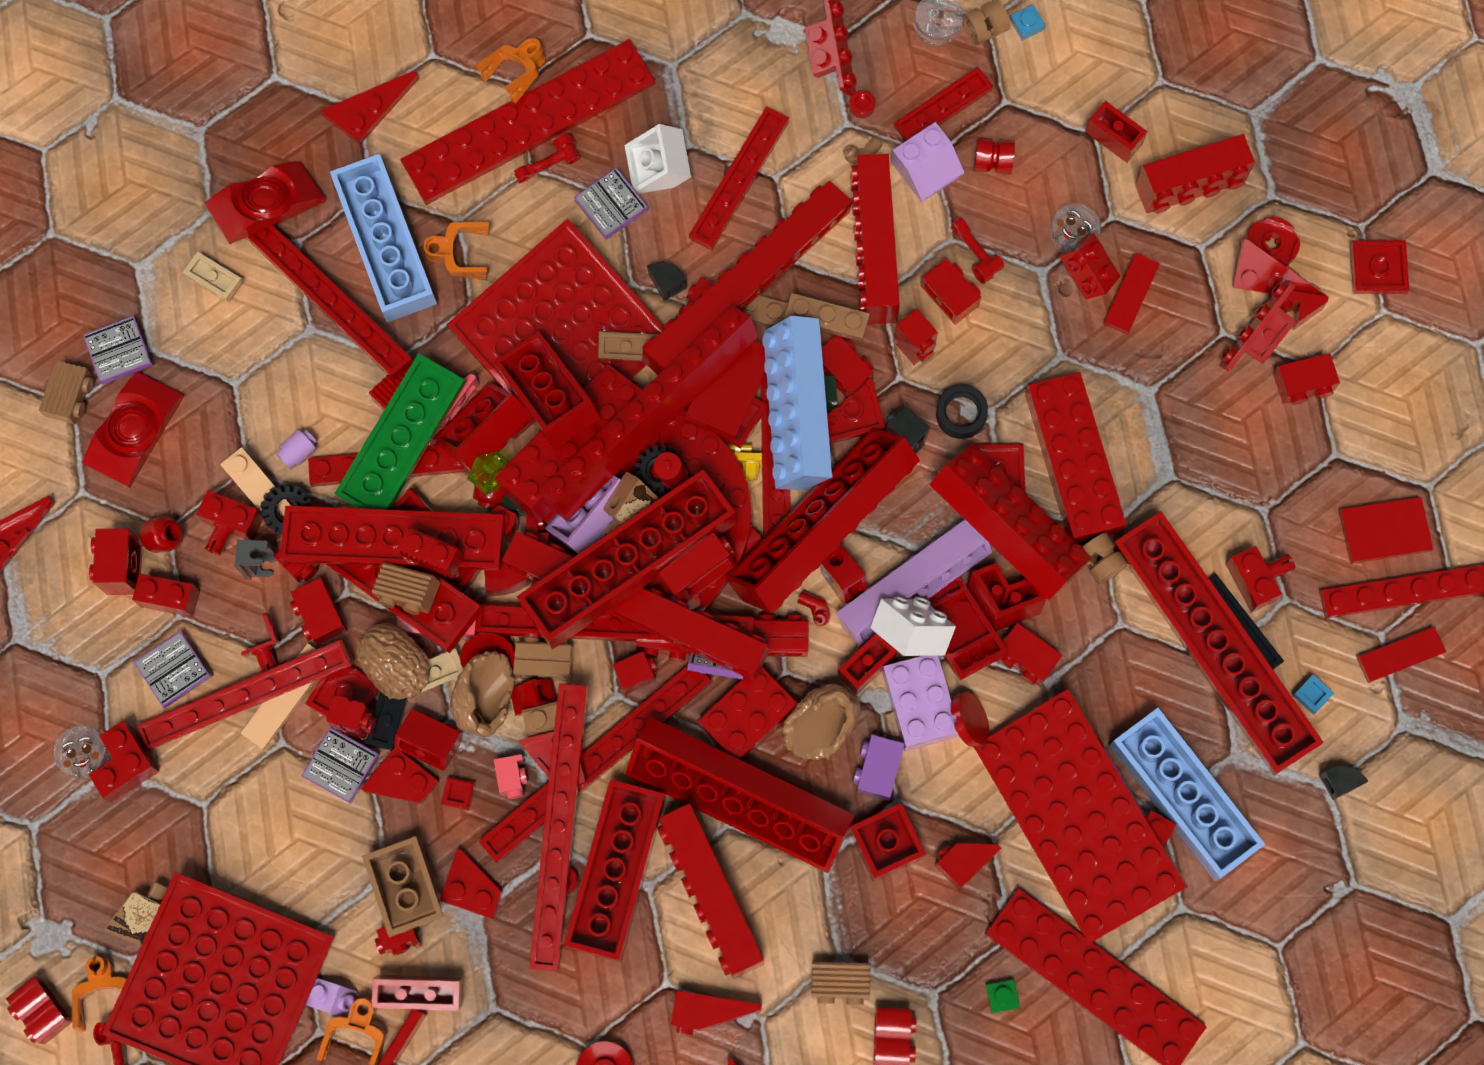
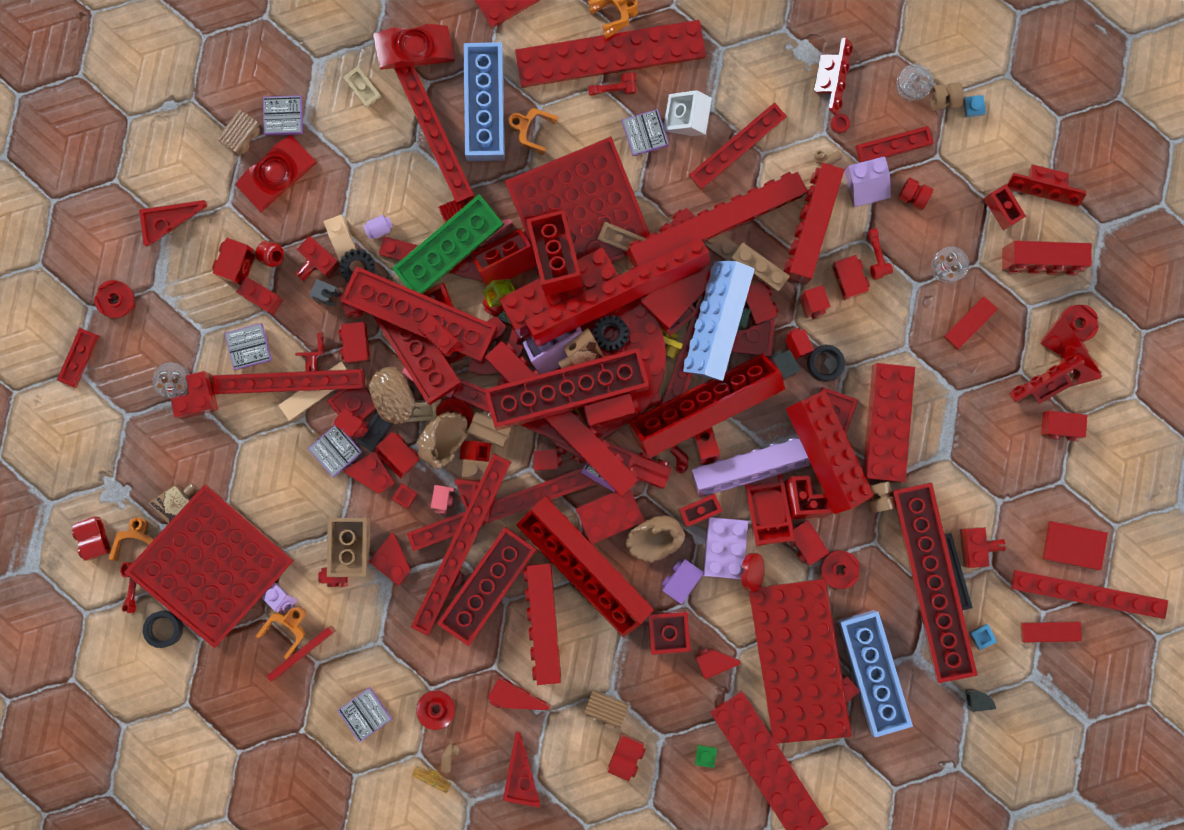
camera: 15 degrees right, 10 degrees up
medium nougat brick [372,562,440,615] -> none
brick [372,975,463,1010] -> none
pearl dark grey brick [647,262,687,301] -> none
red piece [654,452,689,490] -> none
white brick [870,596,956,656] -> none
red bracket [1060,233,1121,299] -> none
red plate [1350,240,1410,294] -> none
none -> red brick [784,327,814,360]
none -> red plate [820,550,860,589]
none -> red bracket [1007,164,1086,206]

